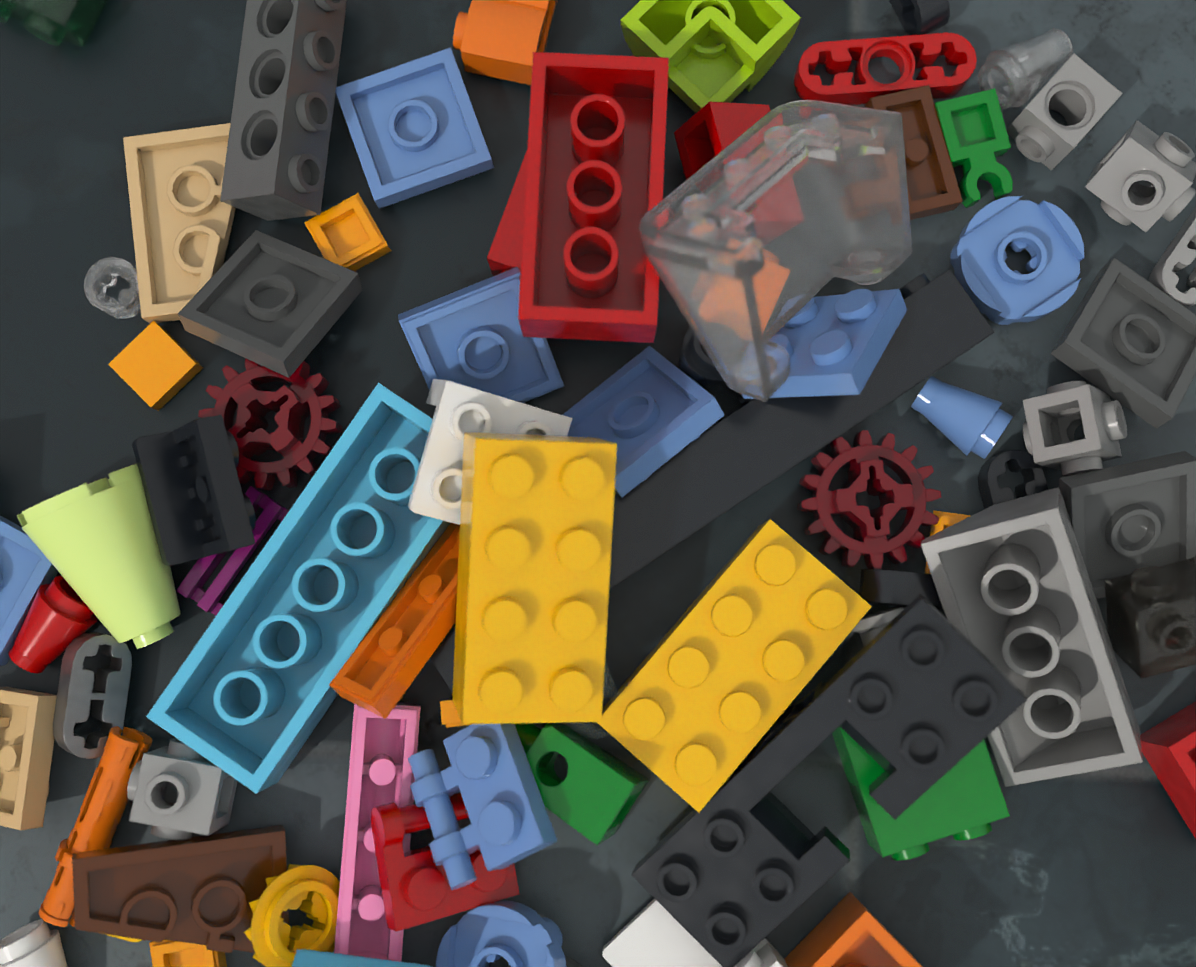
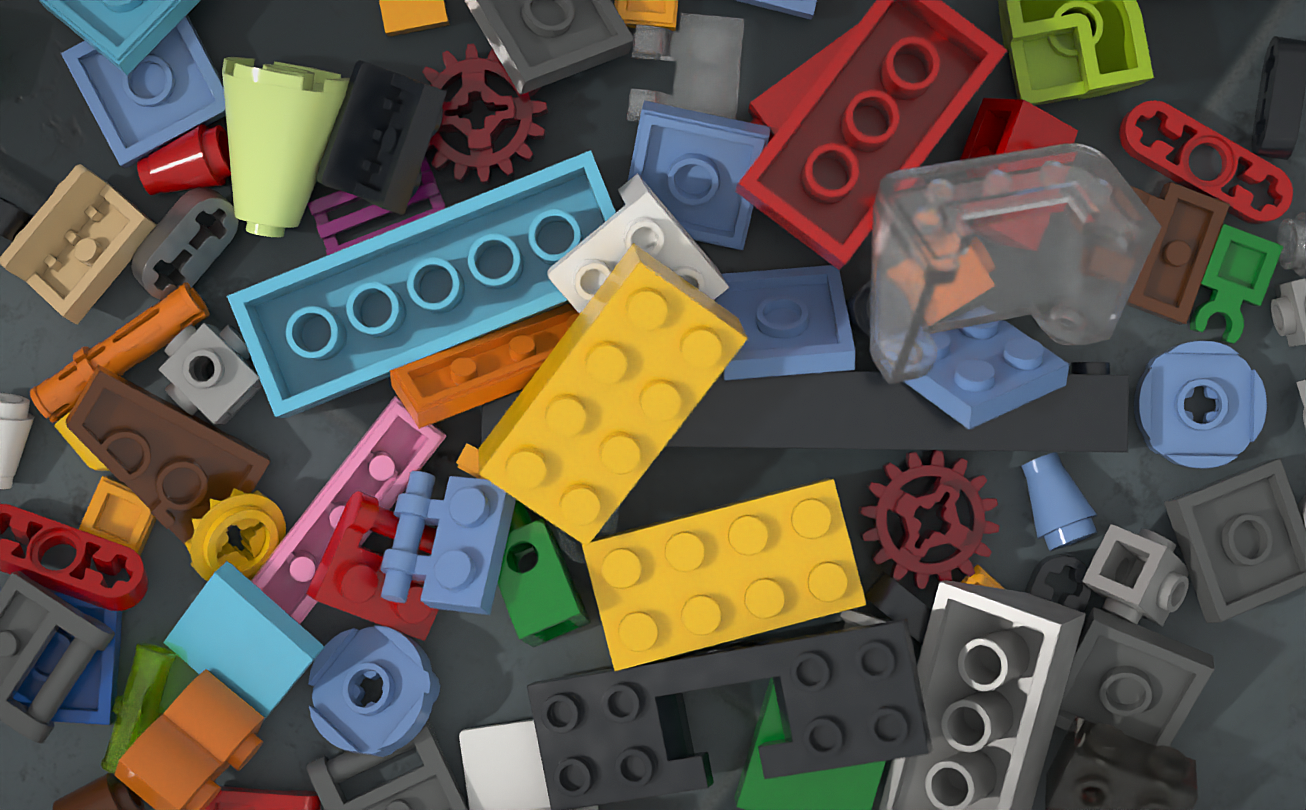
camera: 30 degrees right, 5 degrees up
none -> clear plate [627,13,744,122]

